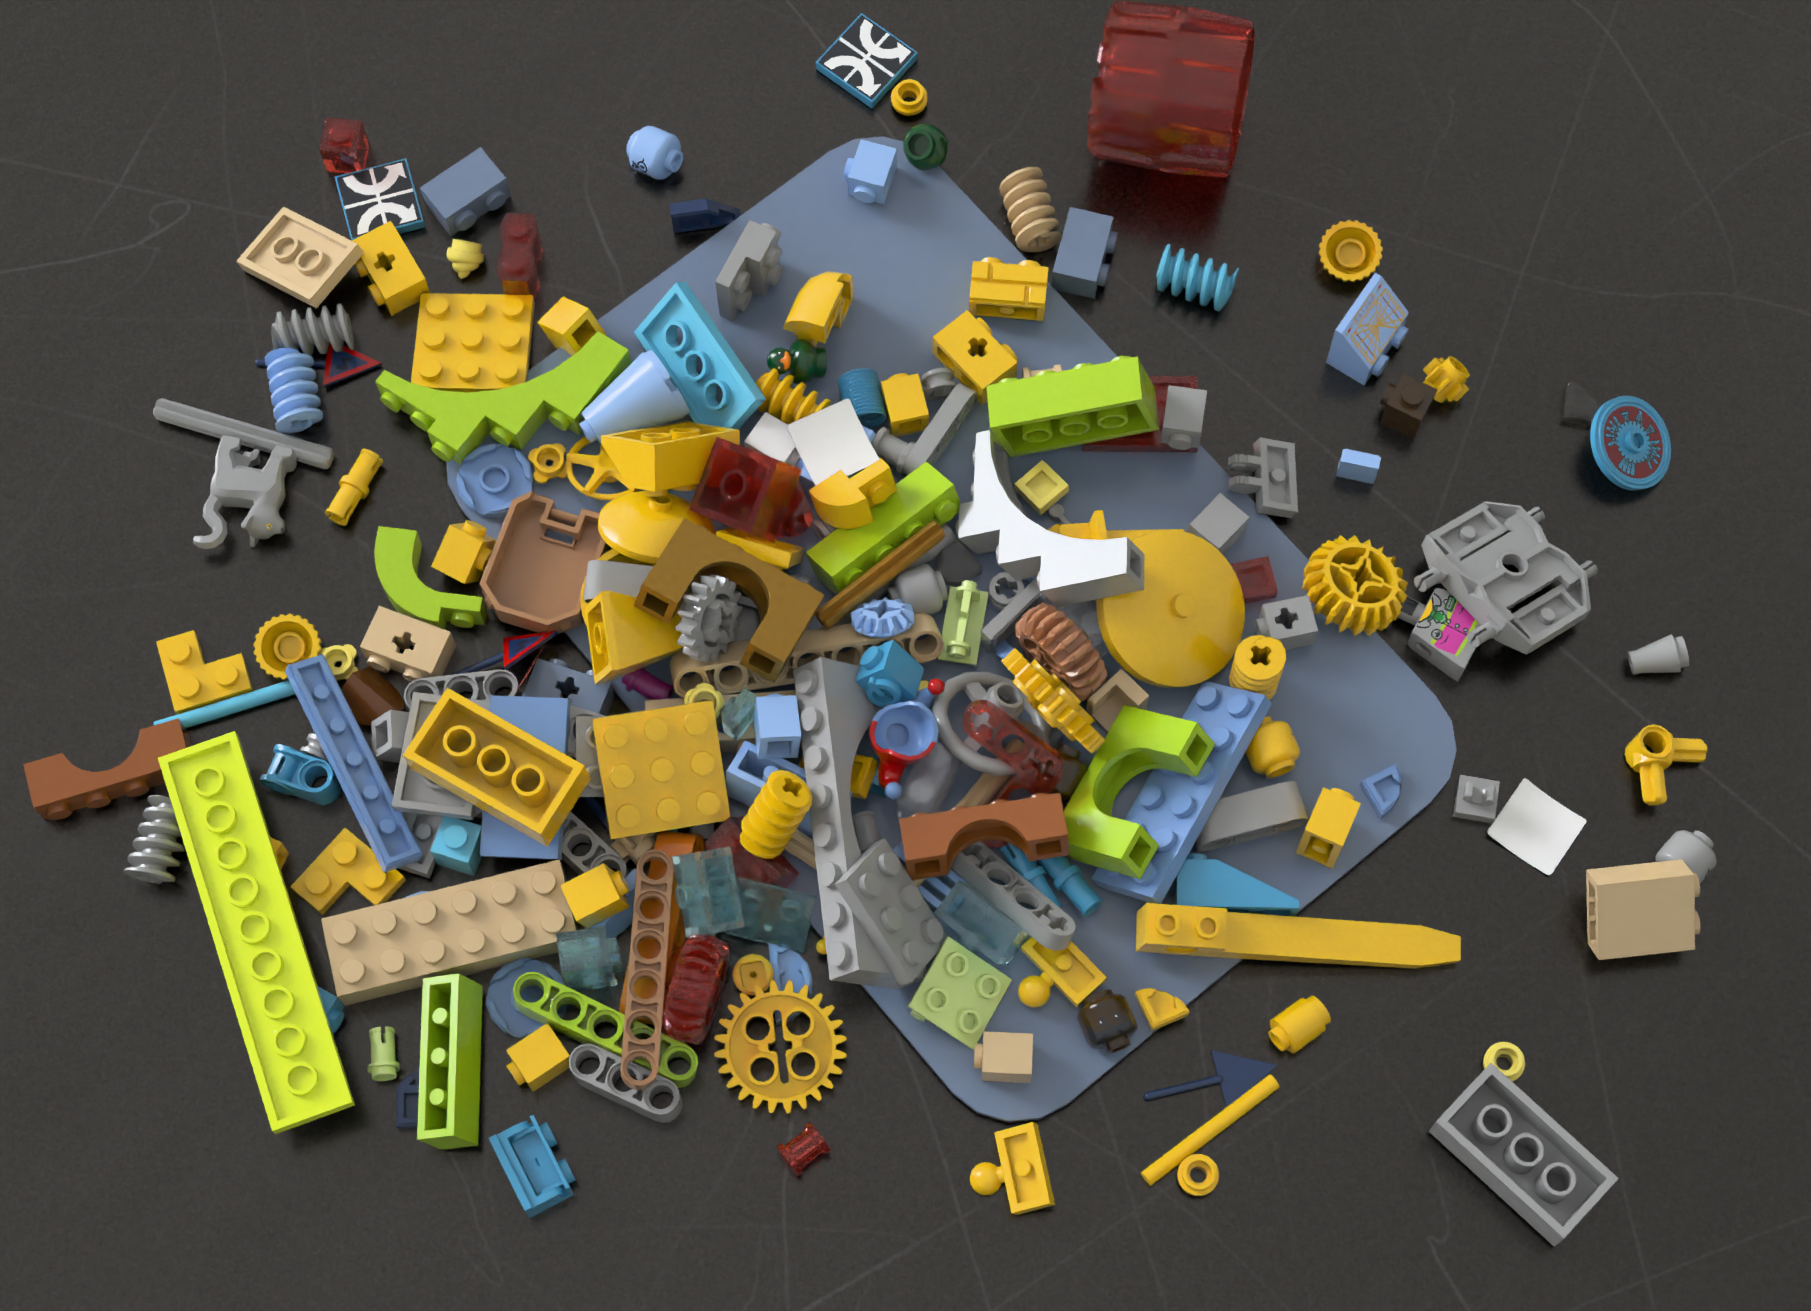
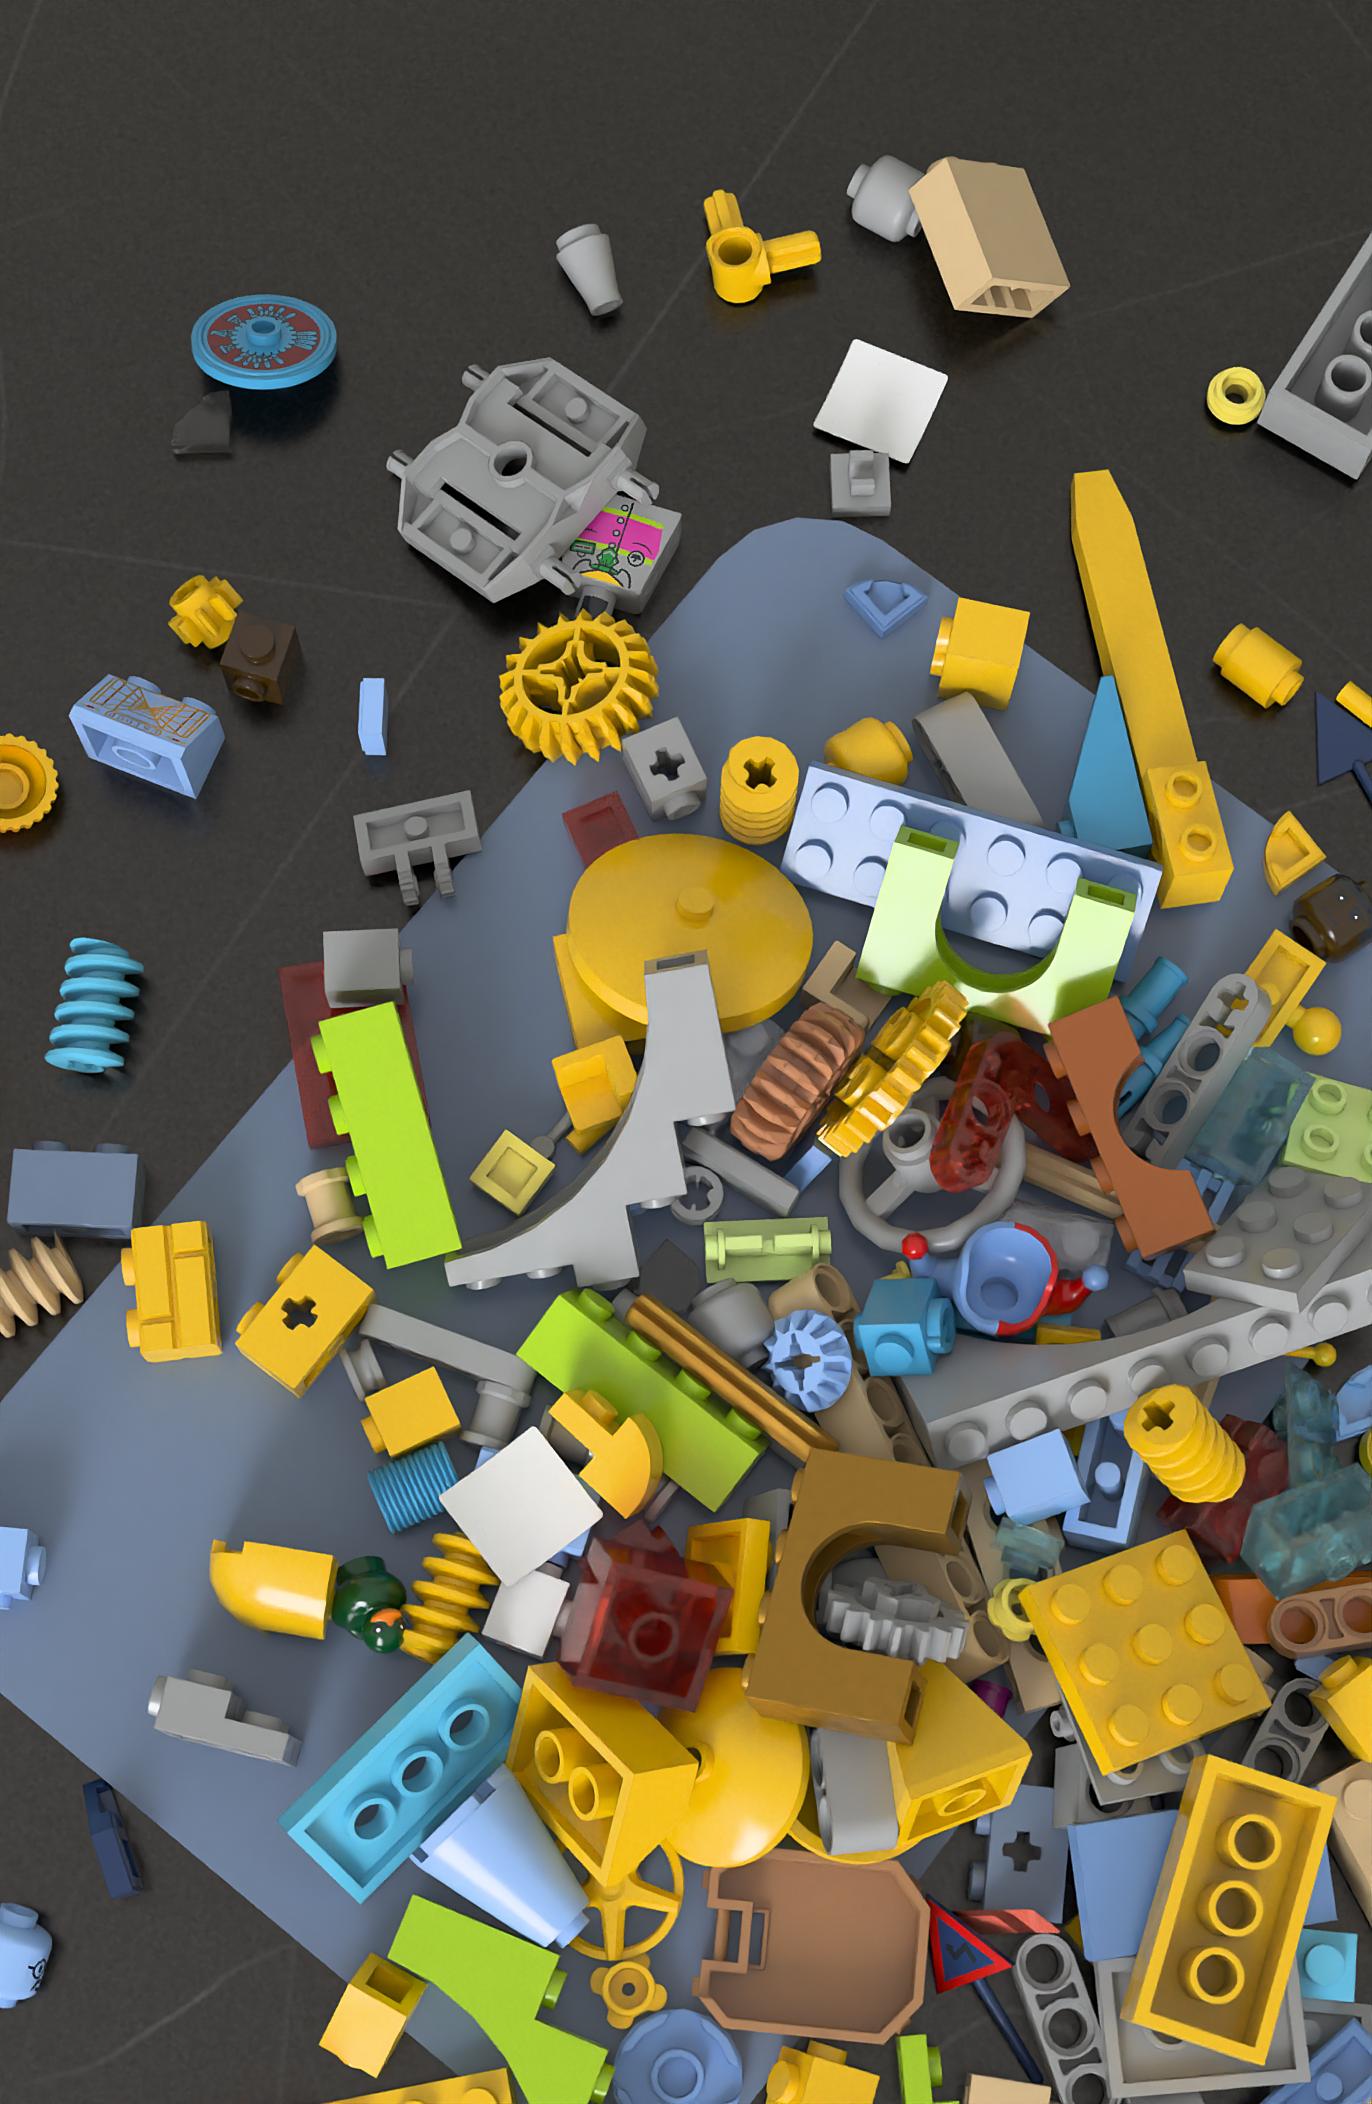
camera: 105 degrees left, 5 degrees up
light grey brick [1188,493,1250,555] -> none

